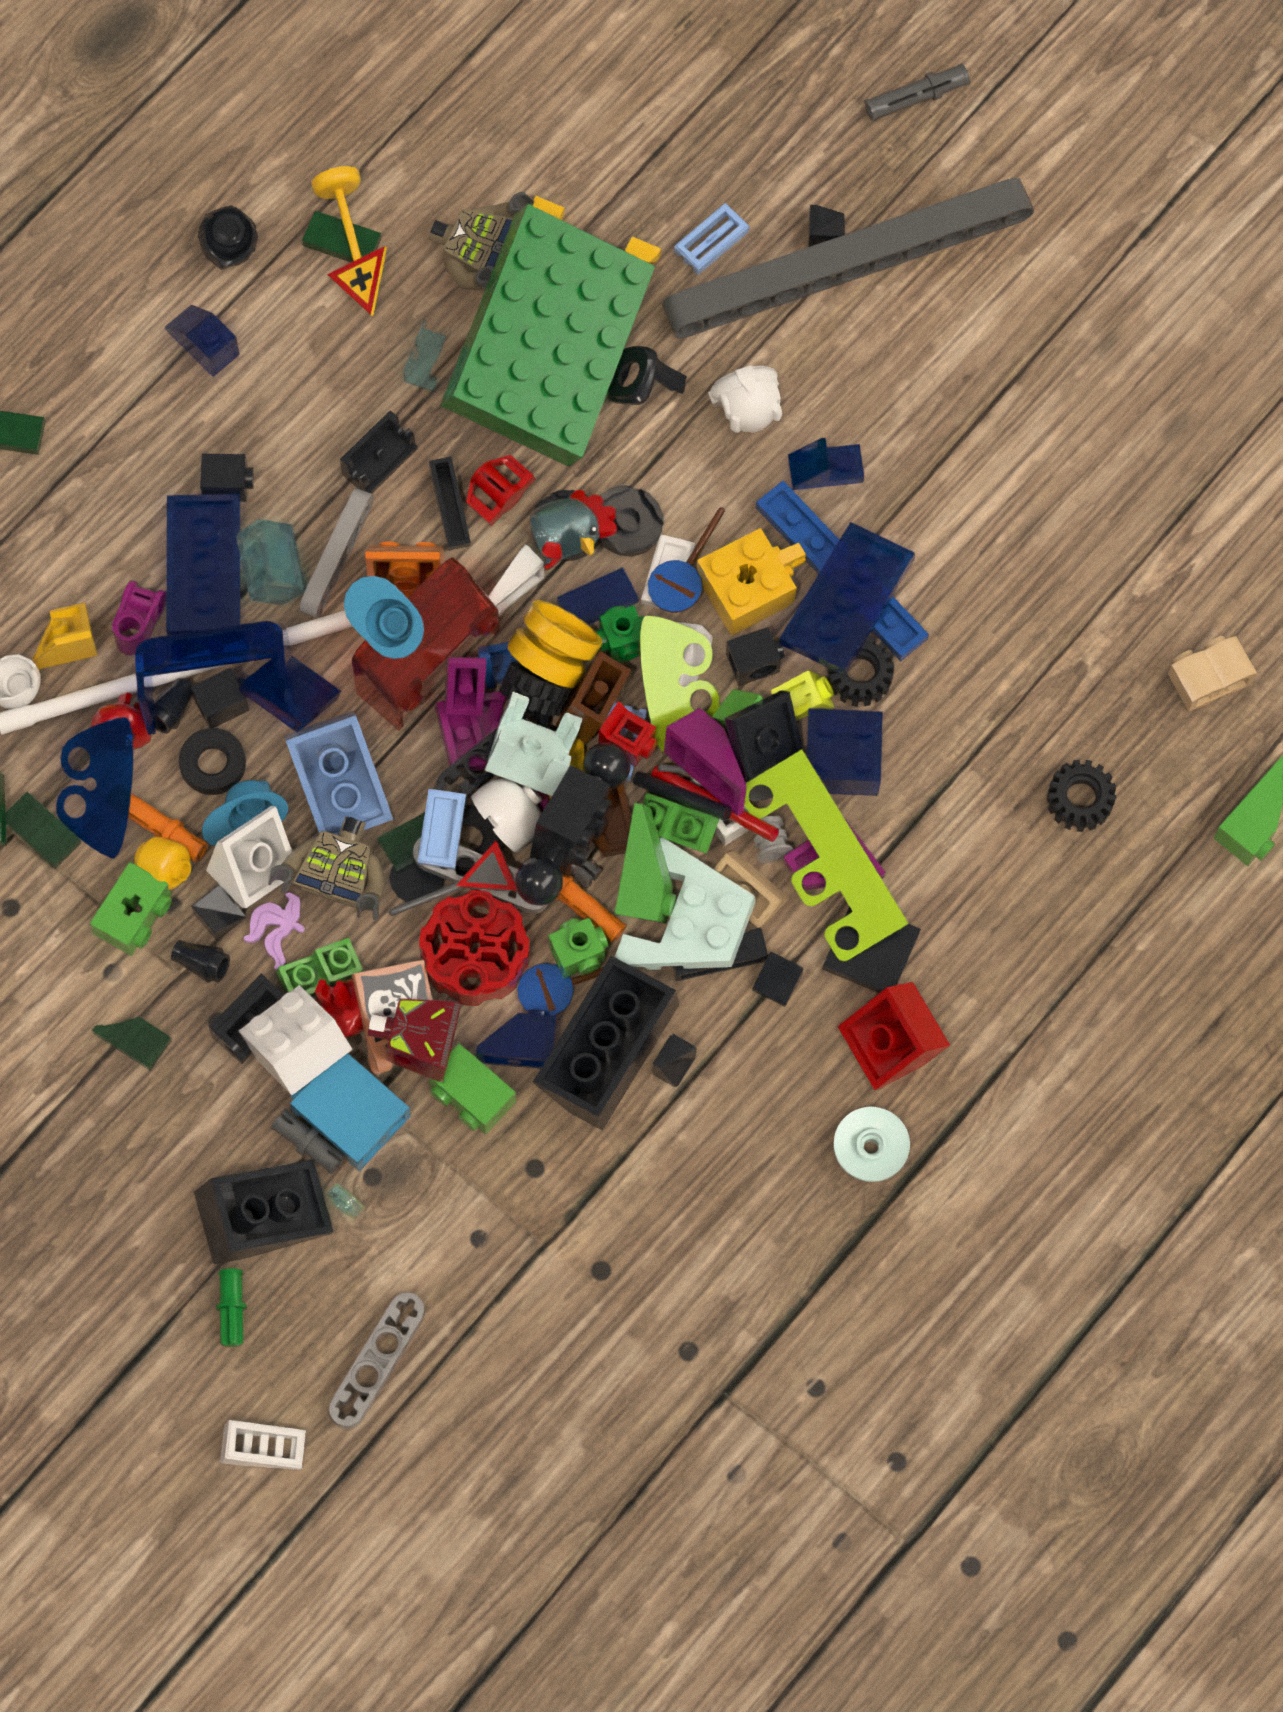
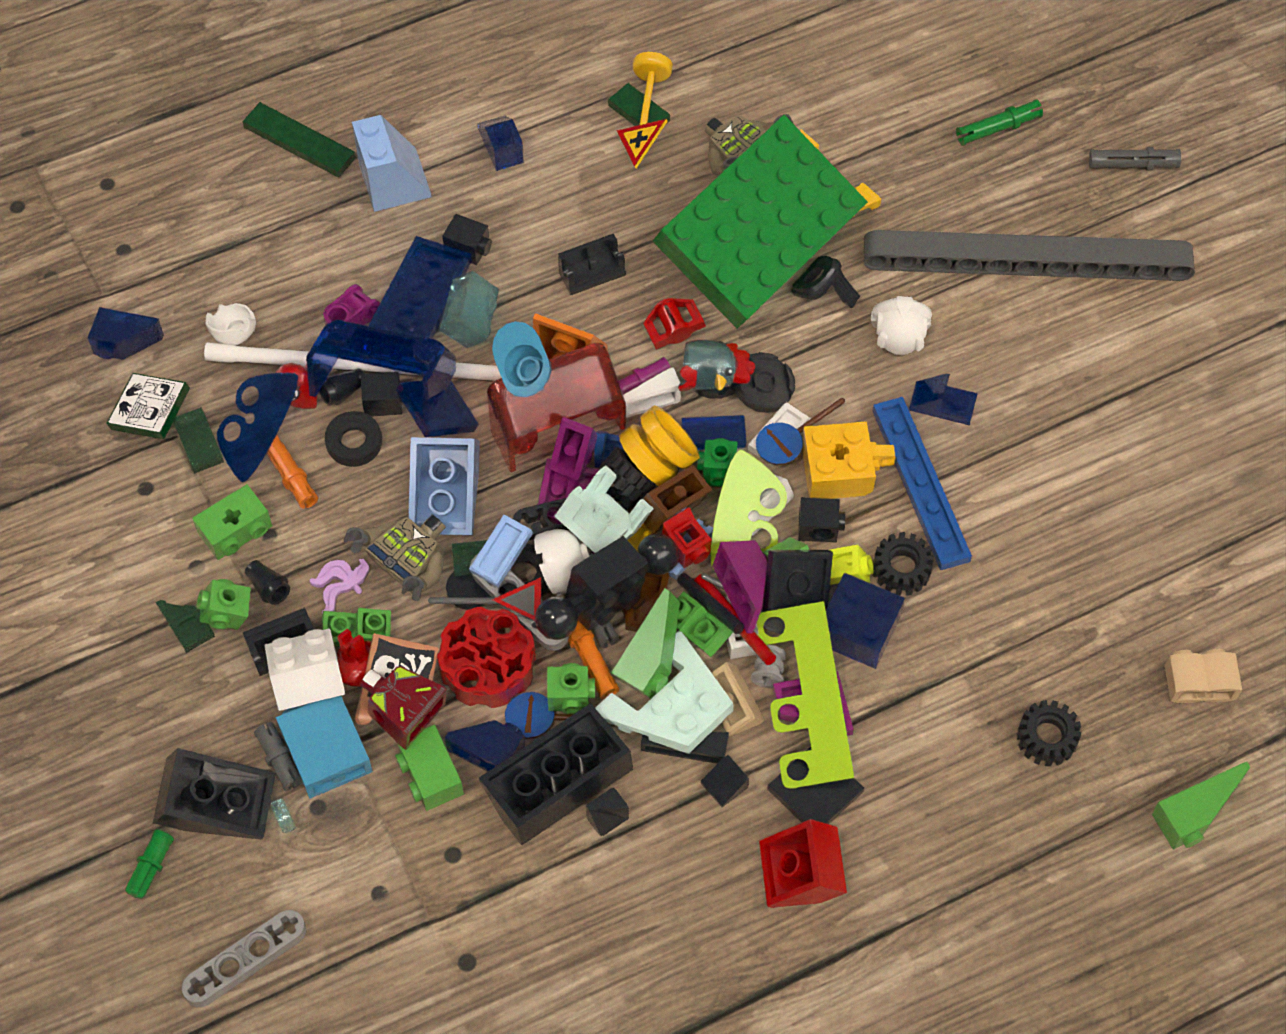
camera: 25 degrees right, 10 degrees down
yellow slope [32,602,98,669] -> none
yellow head [134,837,191,890] -> none
black slope [191,884,246,941] -> none
black hair [198,205,258,270] -> none
dark azure piece [202,780,288,846] -> none
white slope [206,806,292,908] -> none
white slope [220,1420,306,1470] -> none
light grey beam [300,488,374,618] -> none
clear light blue piece [403,319,446,391] -> none
black piece [429,456,471,551] -> none
light blue tile [674,203,750,275] -> none
clear blue plate [780,522,915,676] -> none
black slope [808,204,845,247] -> none
light aqua dish [834,1107,910,1182] -> none
none -> bright green brick [196,579,251,630]
none -> light blue slope [352,115,431,212]
none -> magenta pin [609,357,671,402]
none -> green pin [956,99,1043,146]

